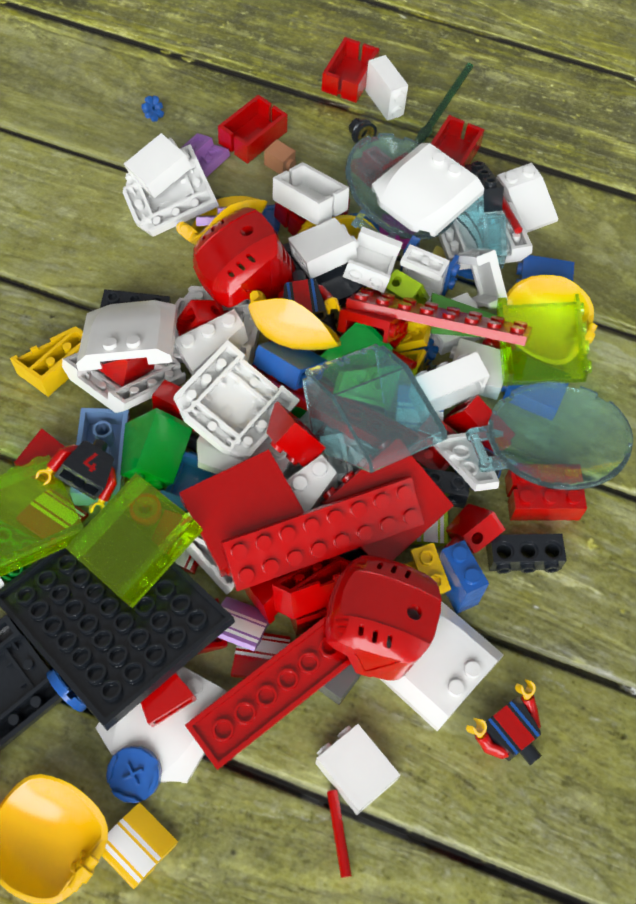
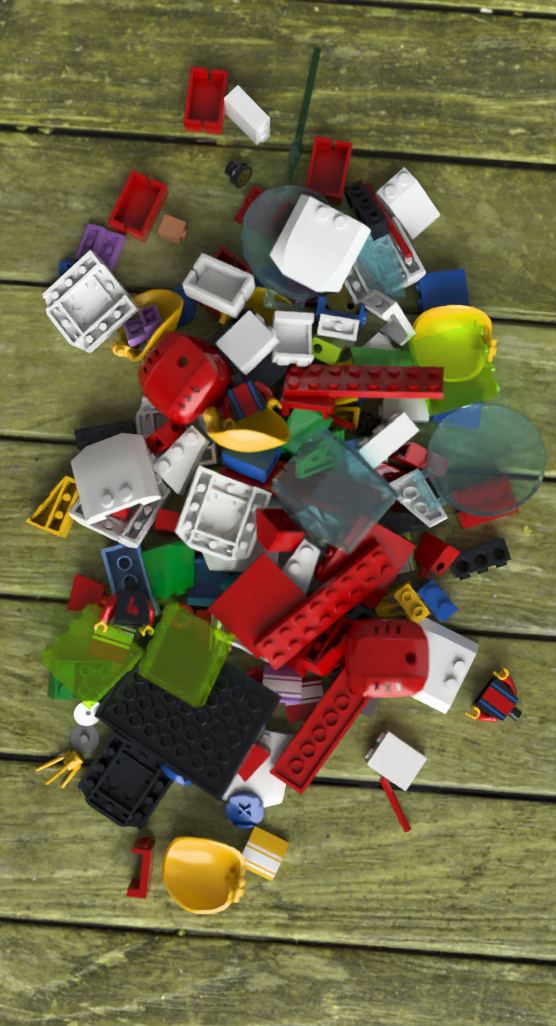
camera: 10 degrees left, 25 degrees up
white brick [124,133,192,198] -> none
blue plant [141,96,164,122] -> none

